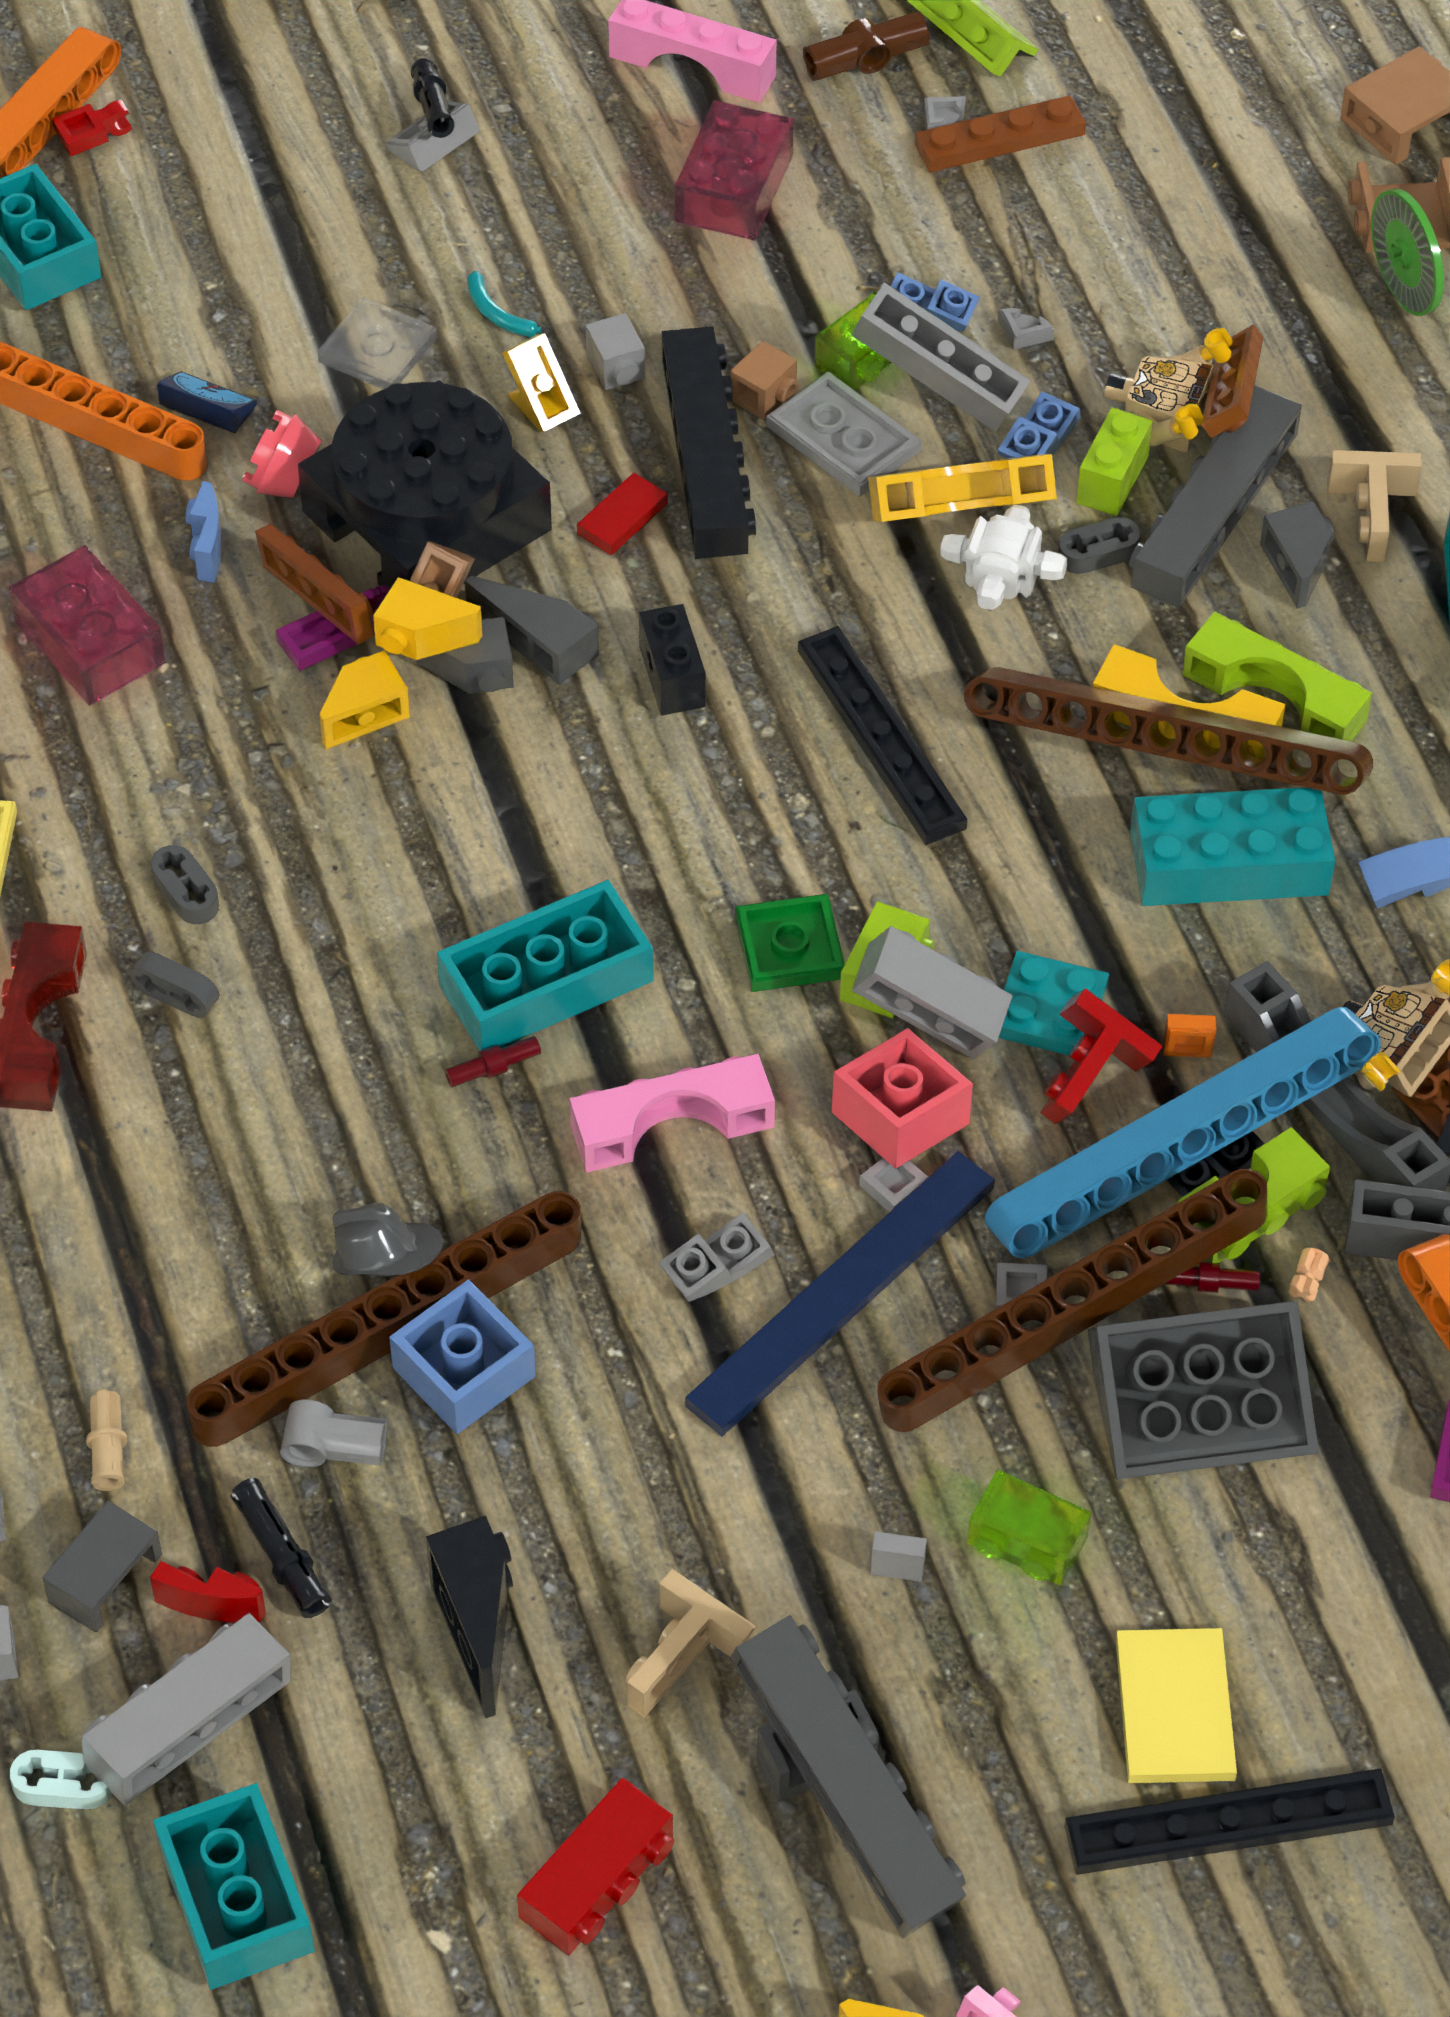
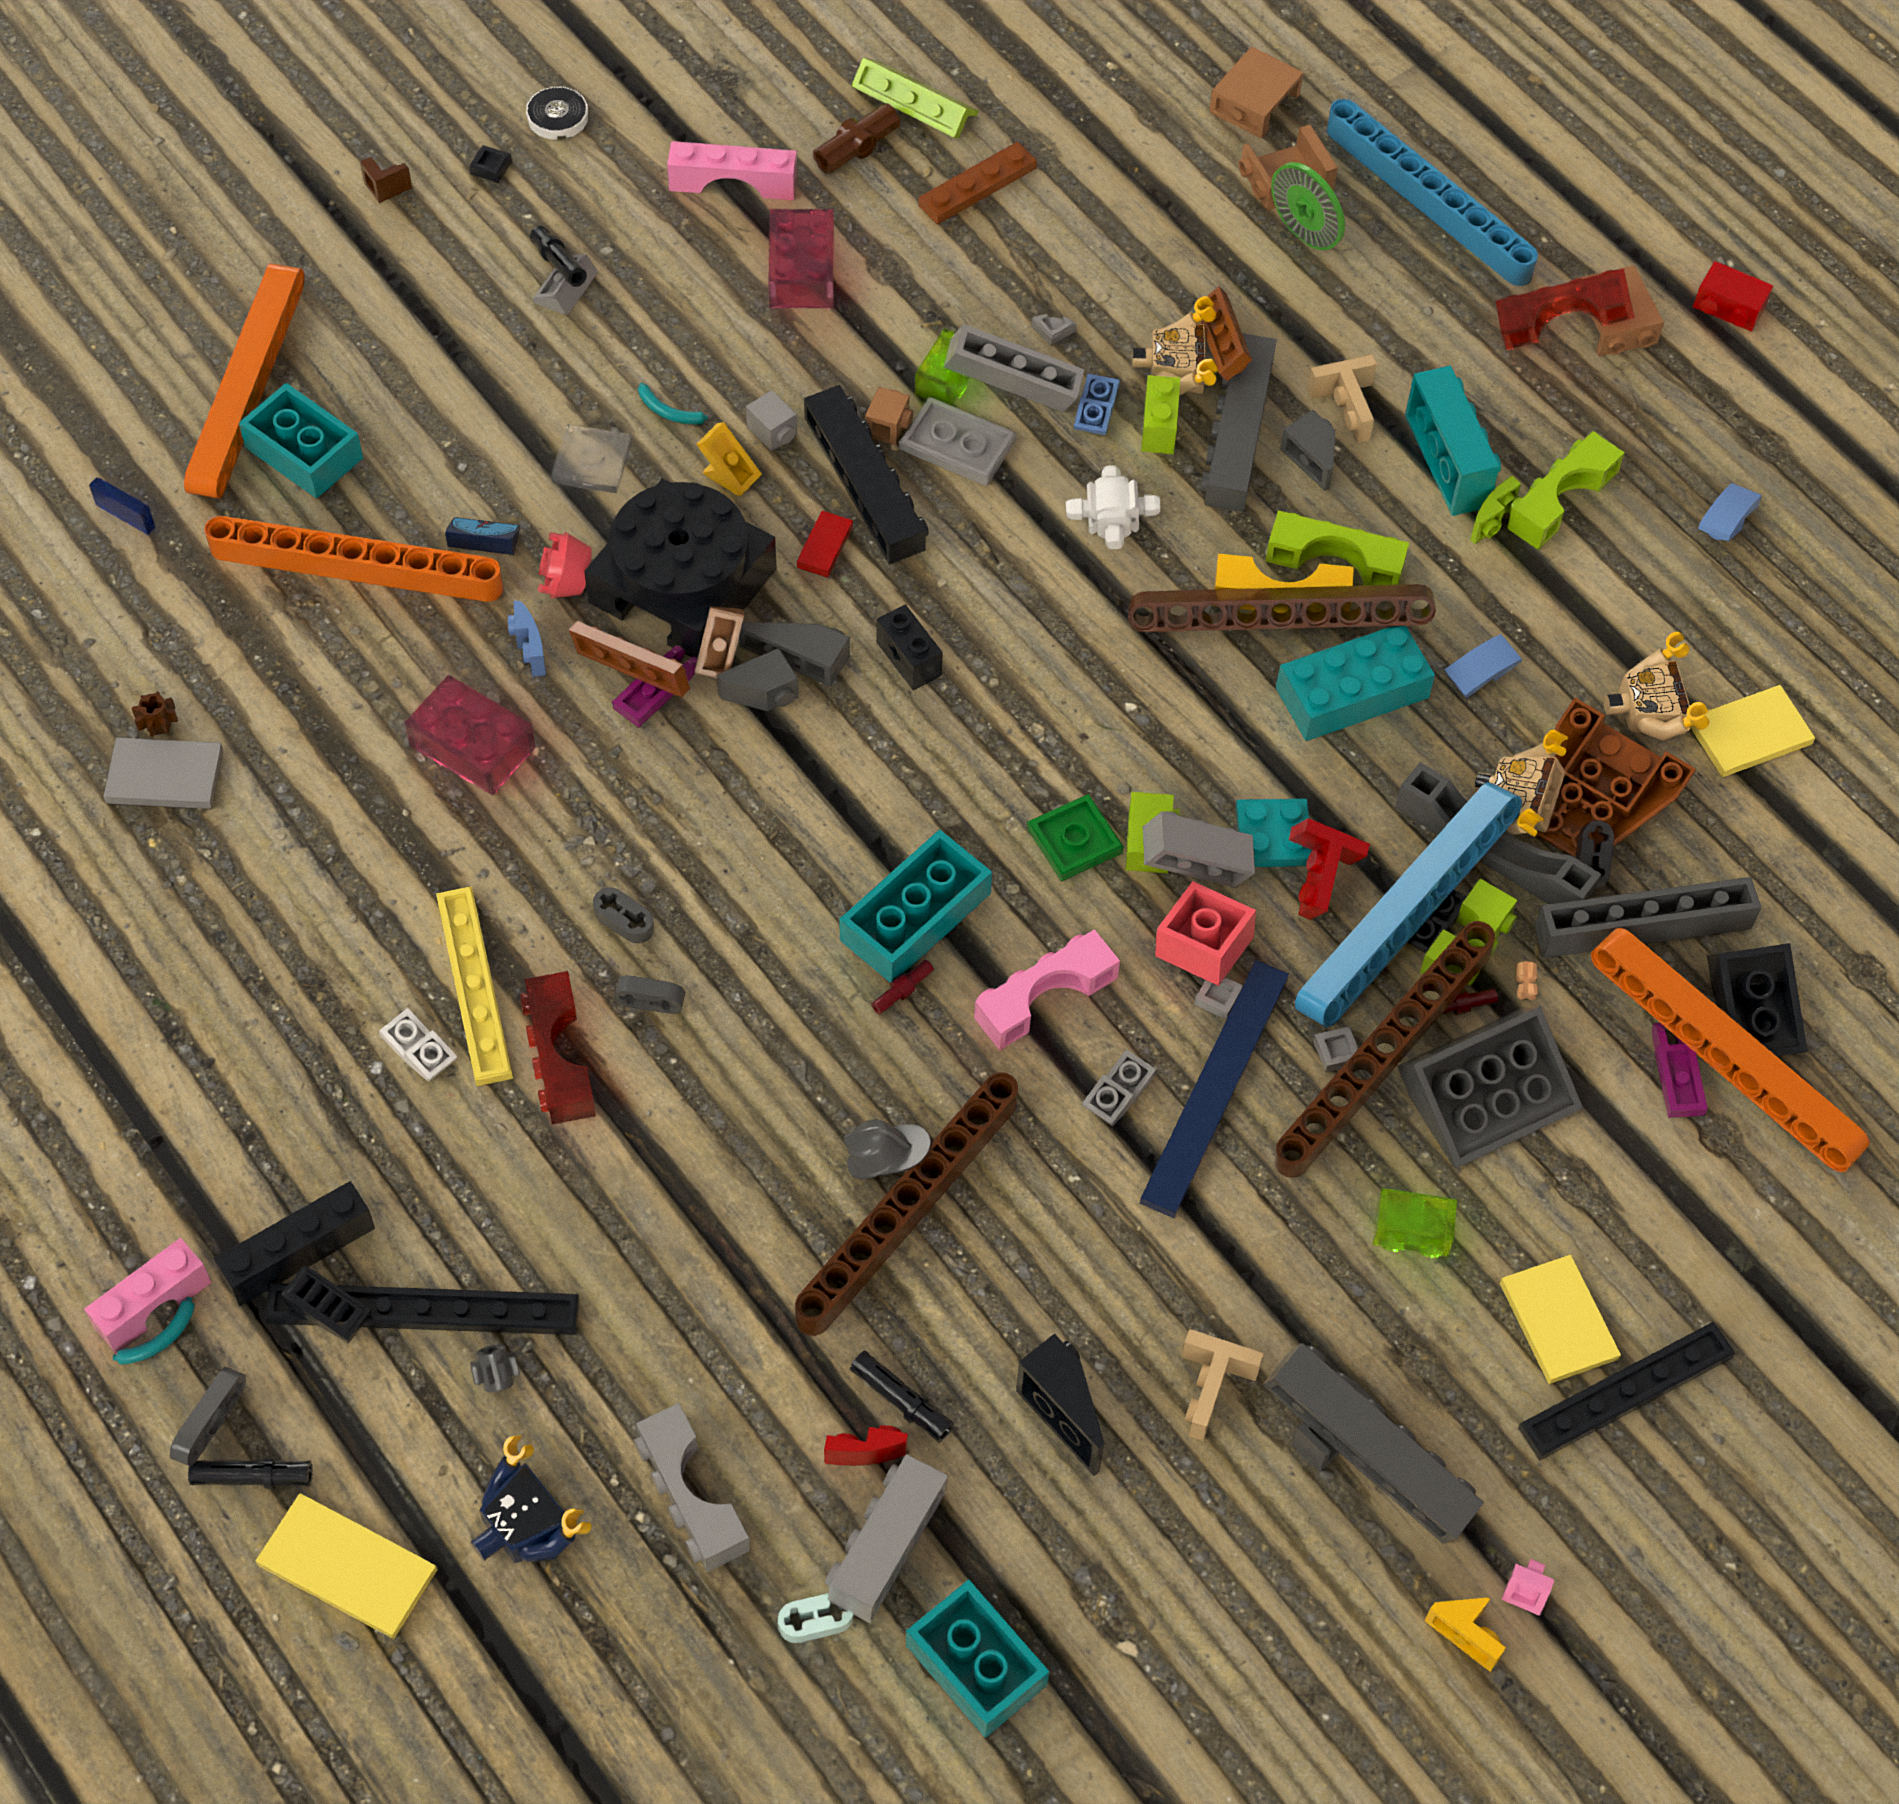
camera: 20 degrees left, 5 degrees up
dark grey panel [42,1501,162,1632] -> none
red plate [52,100,132,157] -> none
tan axle [86,1389,127,1491] -> none
light grey piece [280,1400,387,1467] -> none
yellow slope [319,650,410,749] -> none
yellow slope [373,577,483,660] -> none
medium blue brick [389,1279,536,1435] -> none
red brick [517,1777,675,1956] -> none
black tile [798,626,968,845] -> none
yellow arch [868,454,1057,522] -> none
light grey tile [870,1531,927,1582] -> none
medium blue slope [891,272,980,332] -> none
light grey tile [924,96,966,130] -> none
dark grey beam [1058,517,1140,574] -> none
orange tile [1163,1014,1216,1058] -> none

